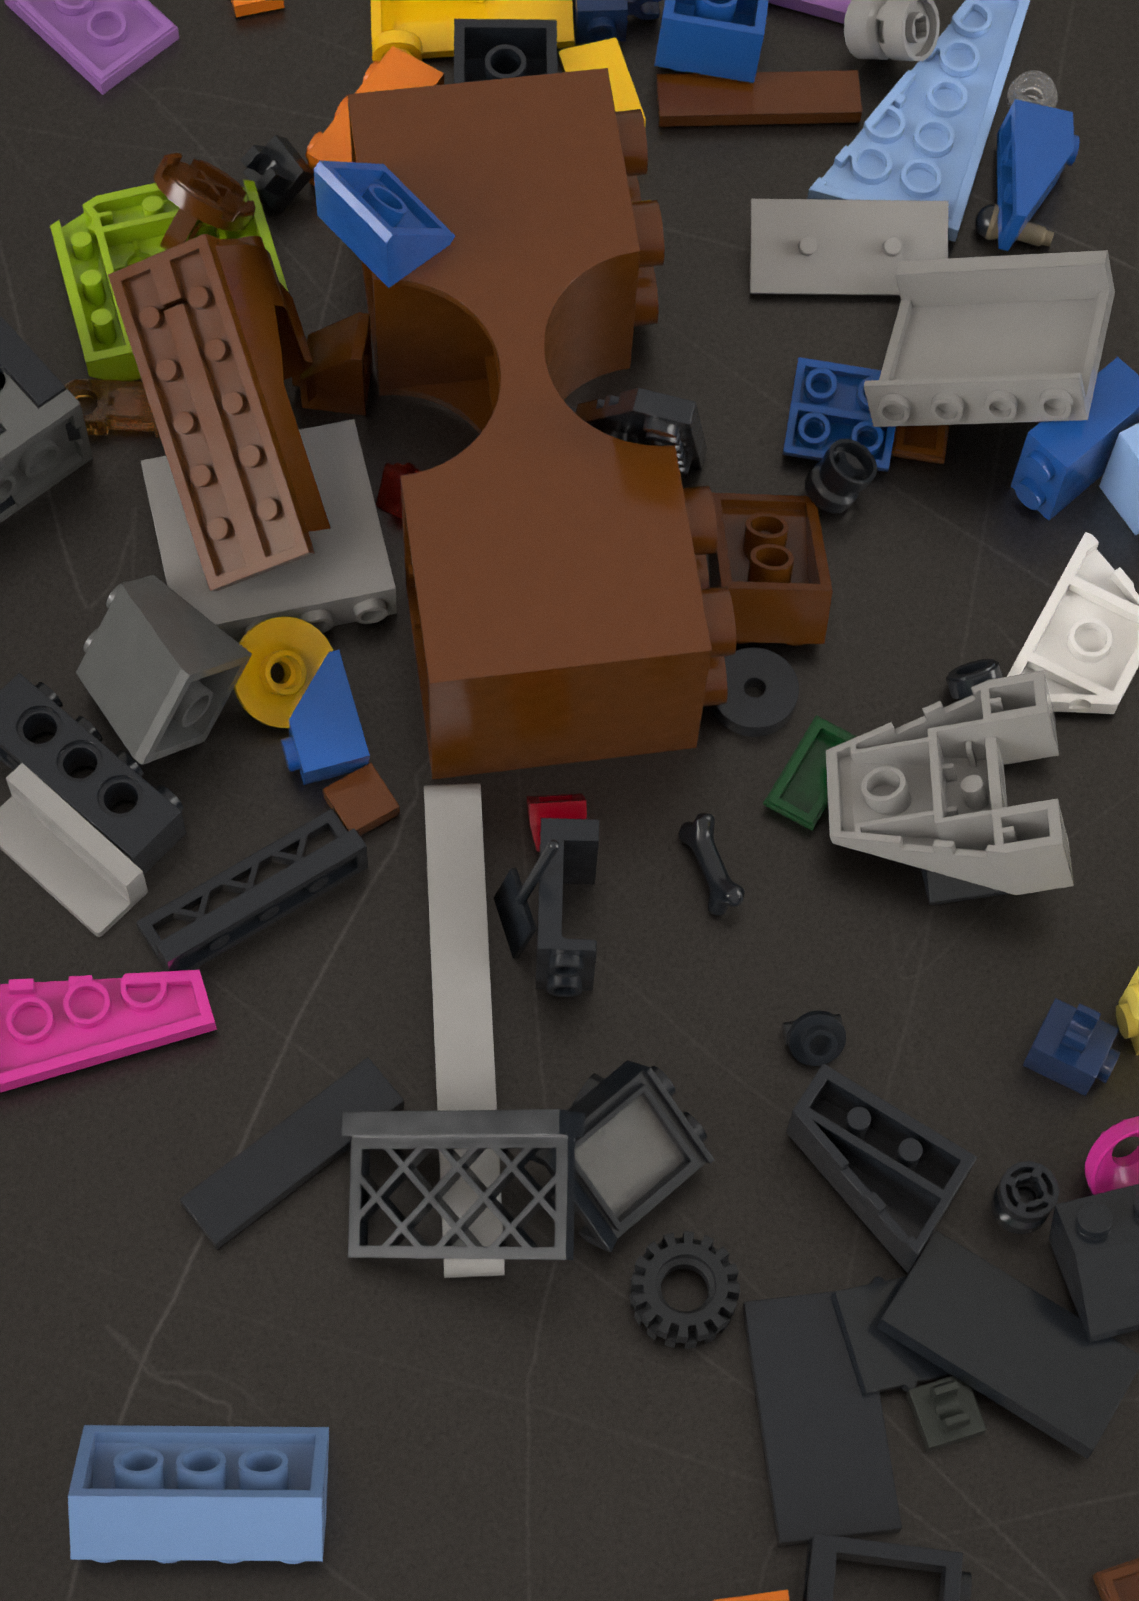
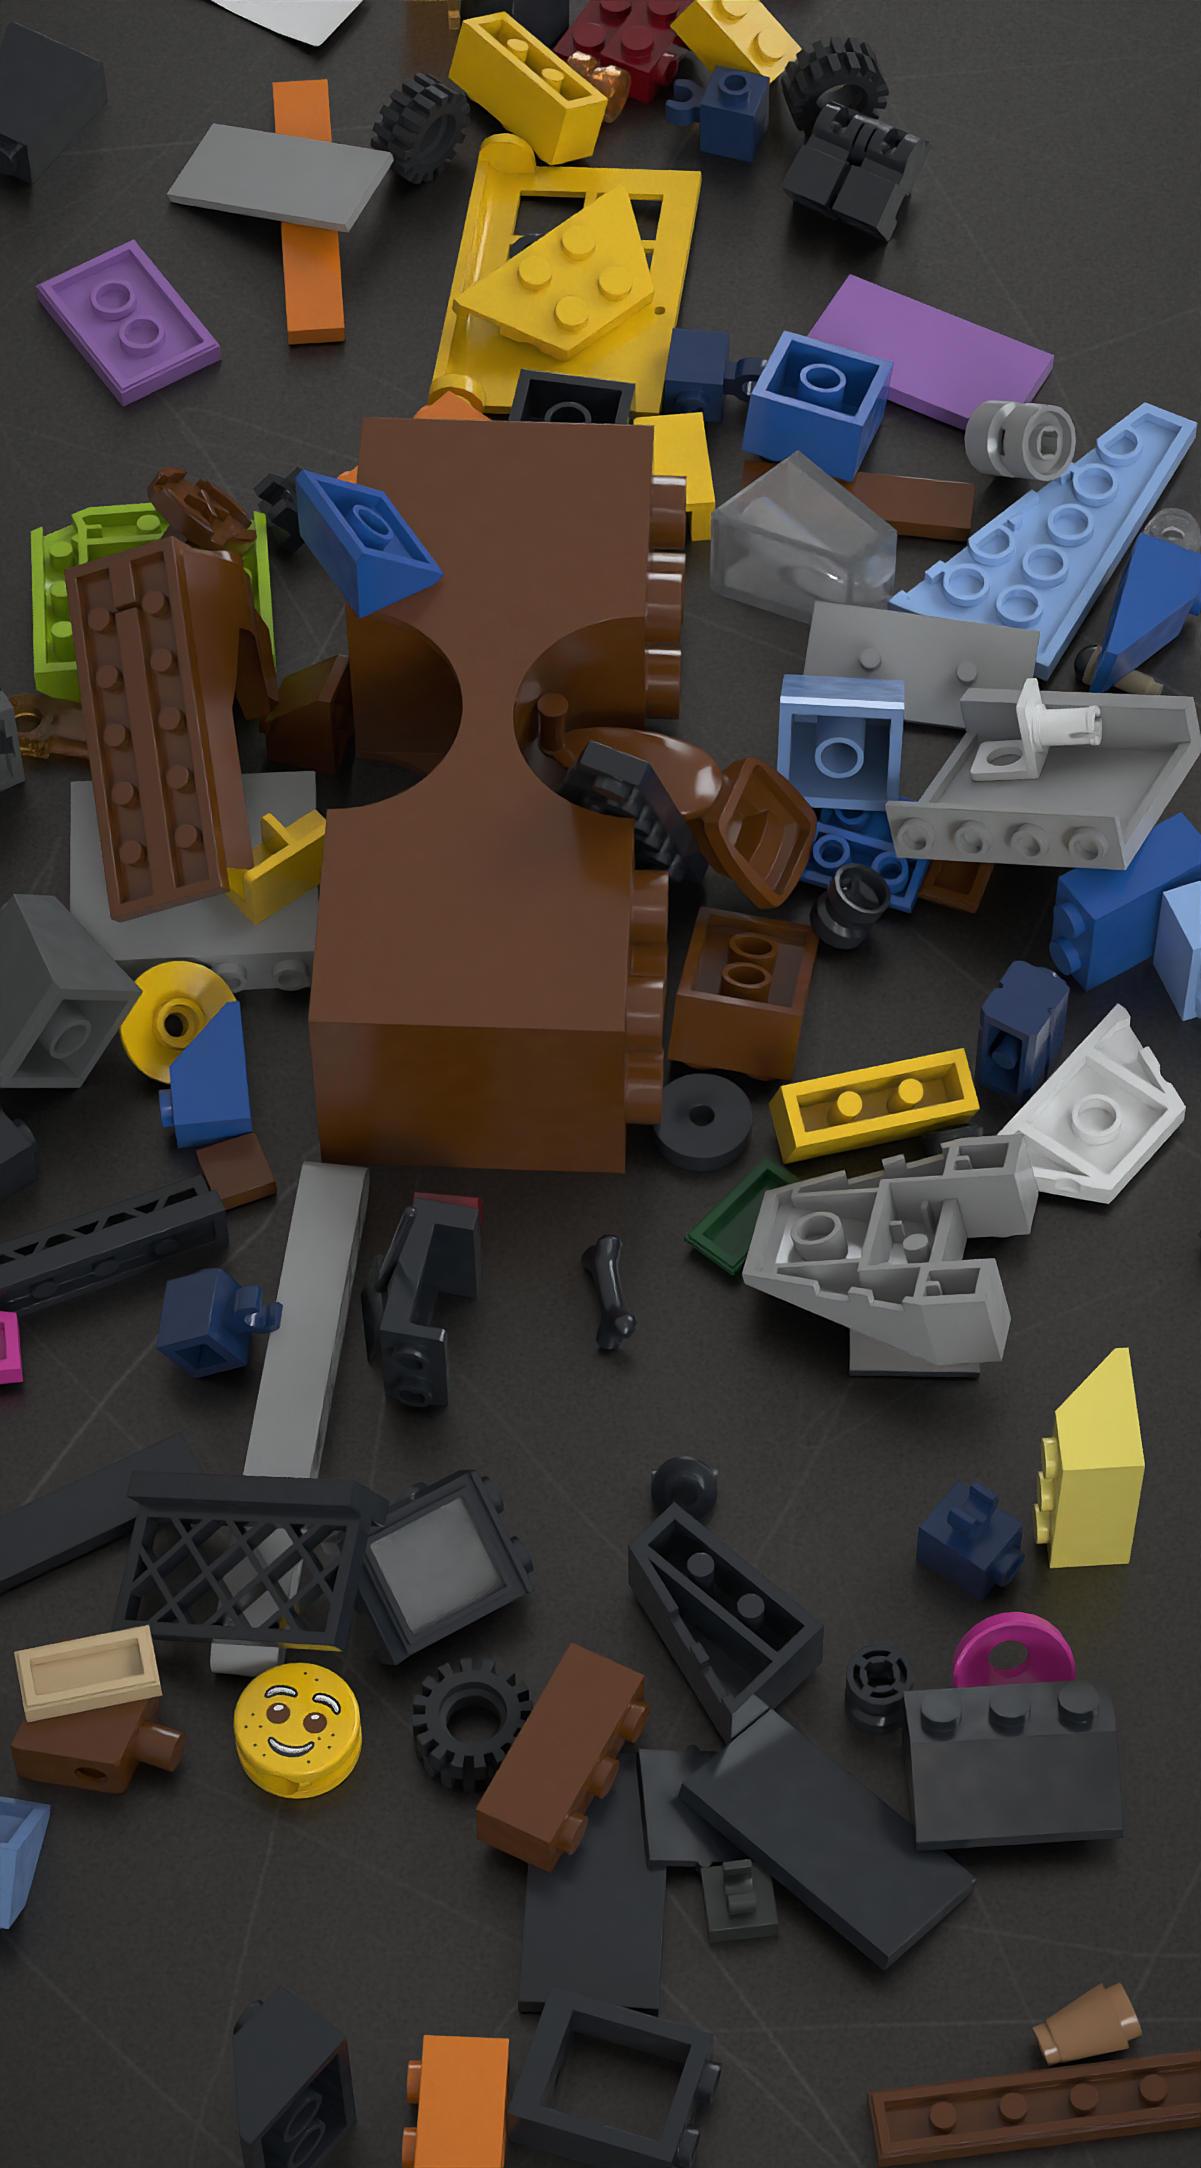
camera: 15 degrees right, 10 degrees down
none -> reddish brown torso [10,1636,186,1794]
none -> tan tile [14,1625,162,1723]
none -> dark blue brick [156,1267,283,1379]
none -> yellow panel [224,809,326,926]
none -> yellow head [234,1663,362,1799]
none -> reddish brown brick [476,1642,650,1873]
none -> reddish brown piece [537,692,817,910]
none -> clear slope [710,450,897,625]
none -> yellow brick [769,1048,980,1164]
none -> medium blue slope [777,674,905,811]
none -> white bracket [970,678,1102,781]
none -> dark blue brick [974,960,1069,1106]

